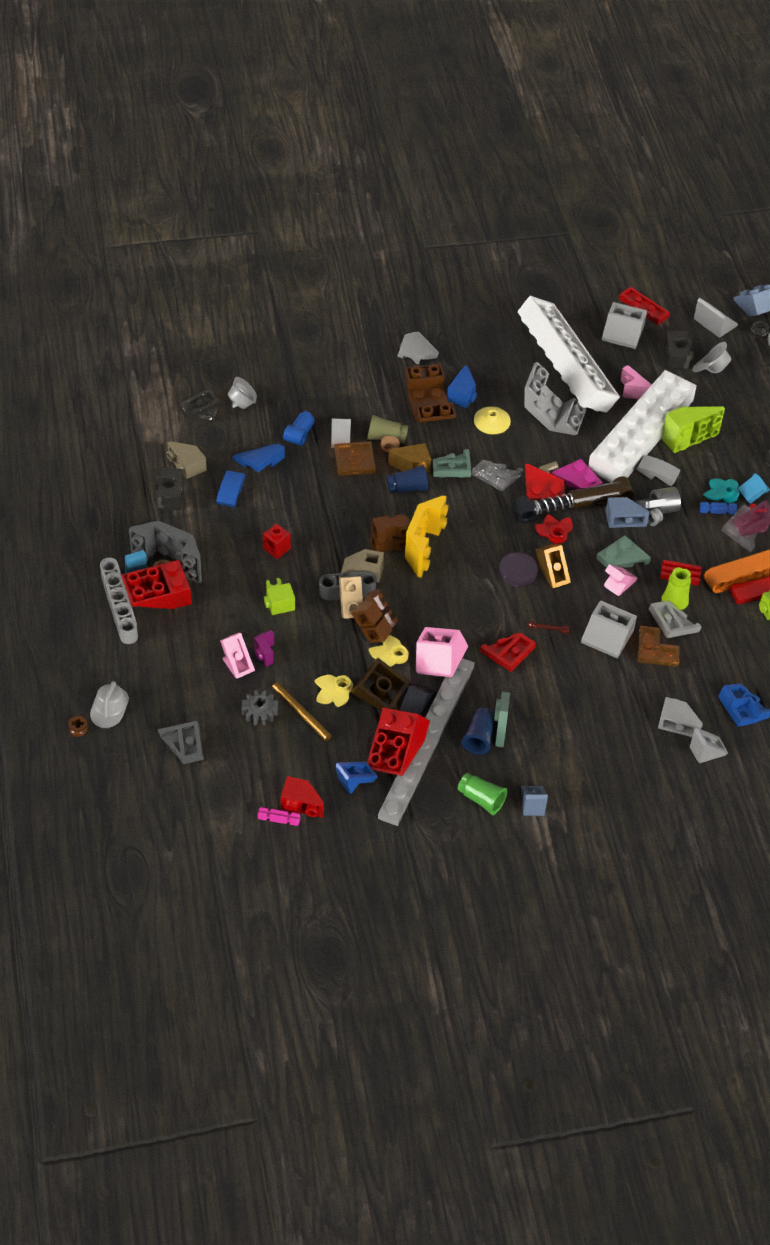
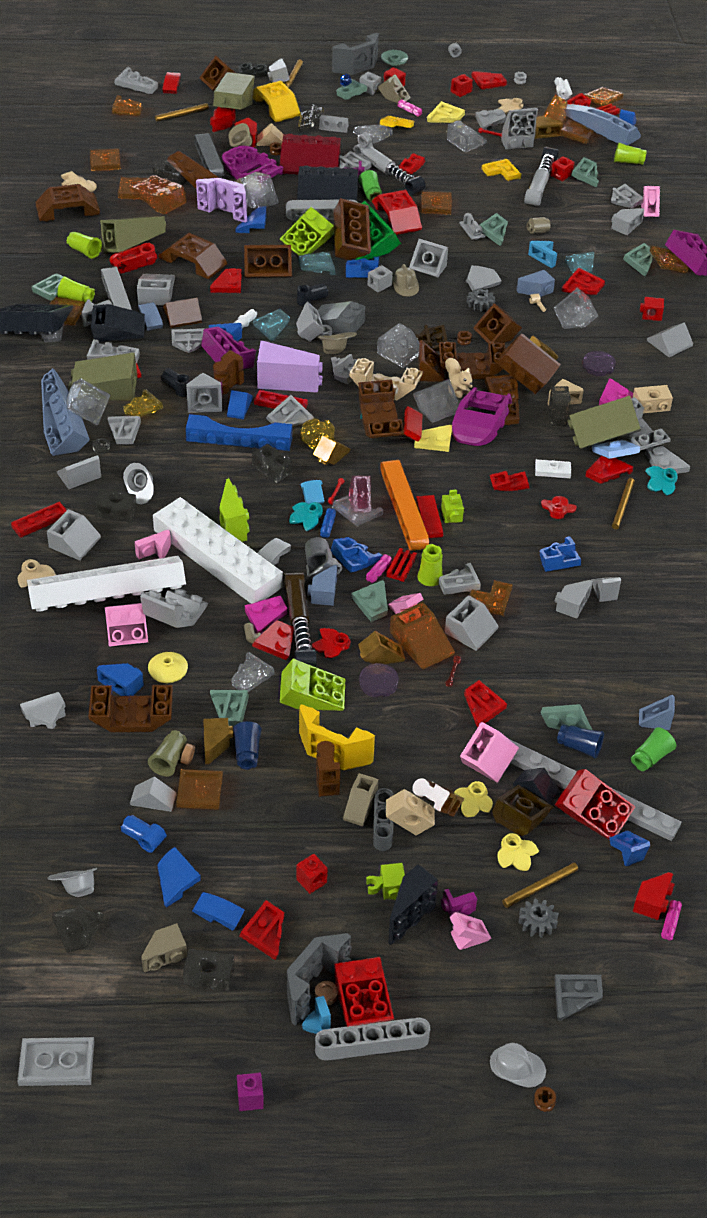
camera: 80 degrees left, 5 degrees down
none -> tan plate [18,559,56,588]
none -> light grey tile [18,1037,95,1086]
none -> bright pink slope [105,603,148,646]
none -> magenta brick [237,1073,264,1111]
none -> red wing [240,900,284,960]
none -> lime slope [280,659,345,711]
none -> blue slope [331,537,382,573]
none -> dark pink axle [366,554,392,583]
none -> black slope [388,864,438,945]
none -> clear orange slope [390,602,455,669]

